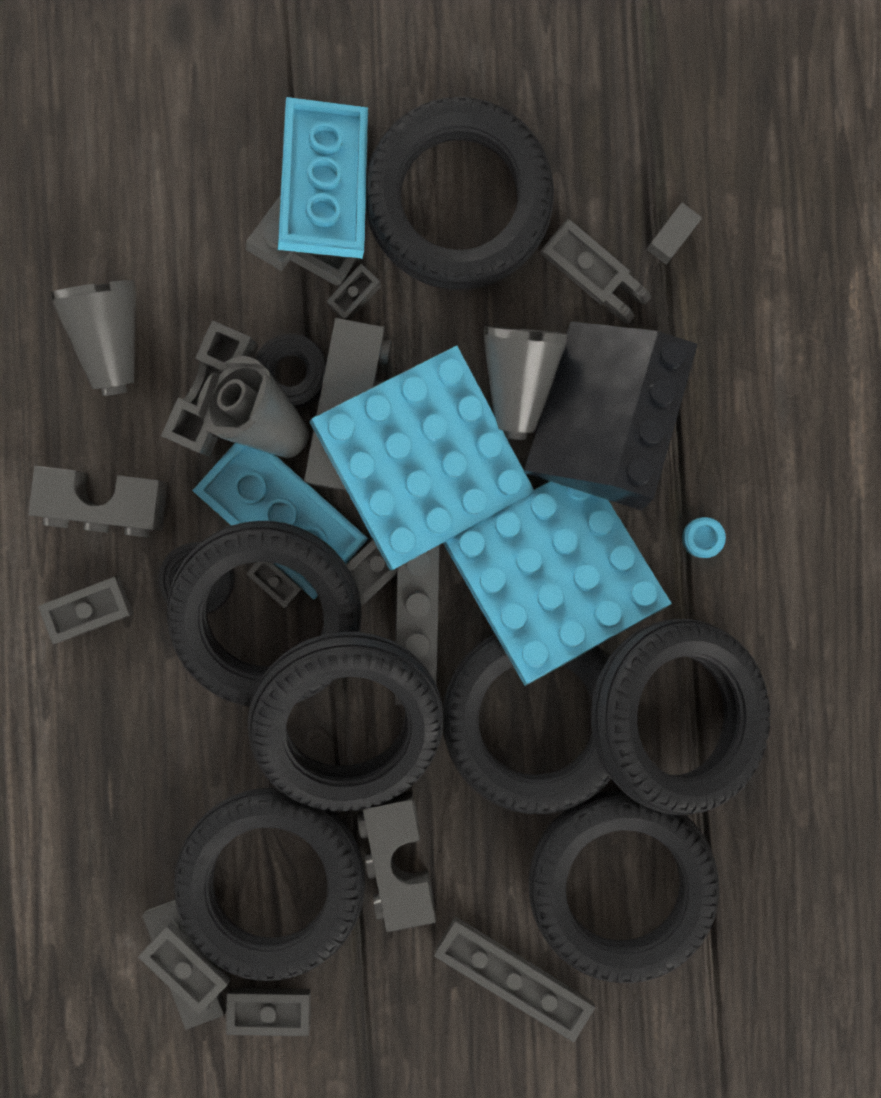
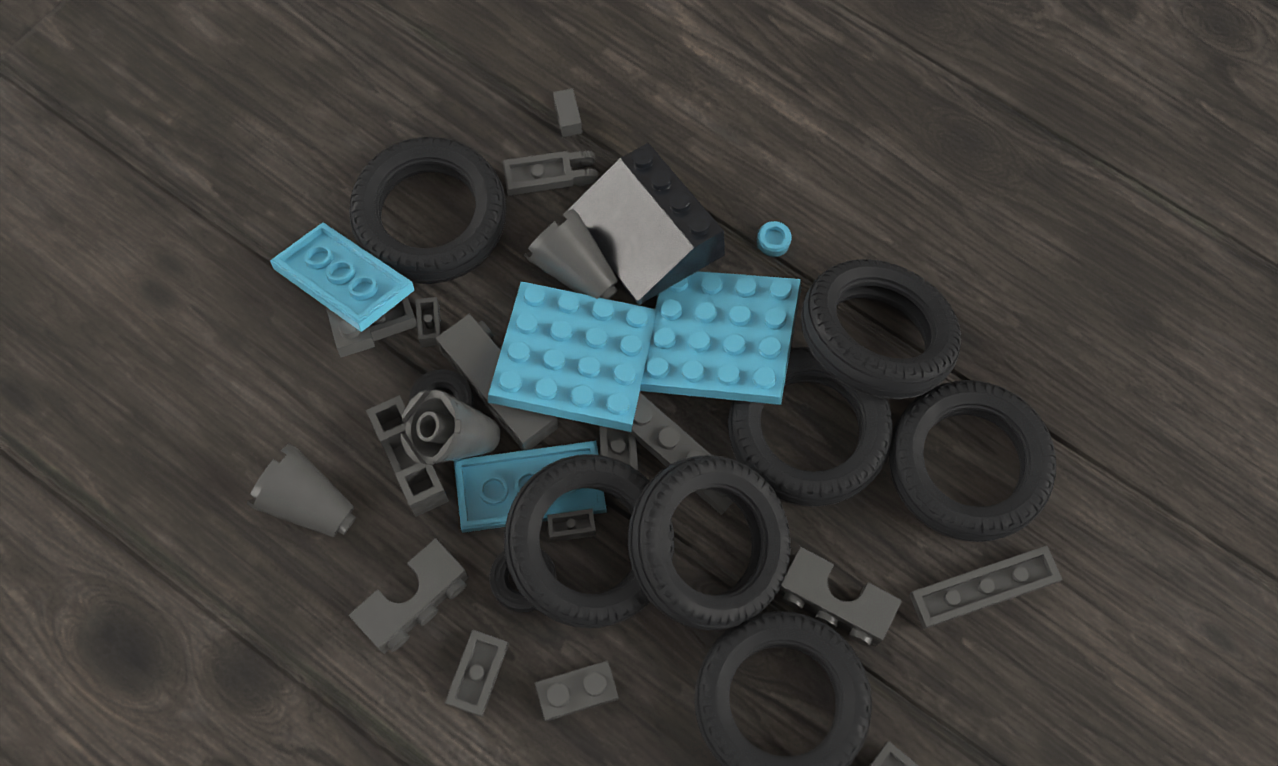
camera: 55 degrees left, 20 degrees down
none -> dark grey plate [535,661,619,721]

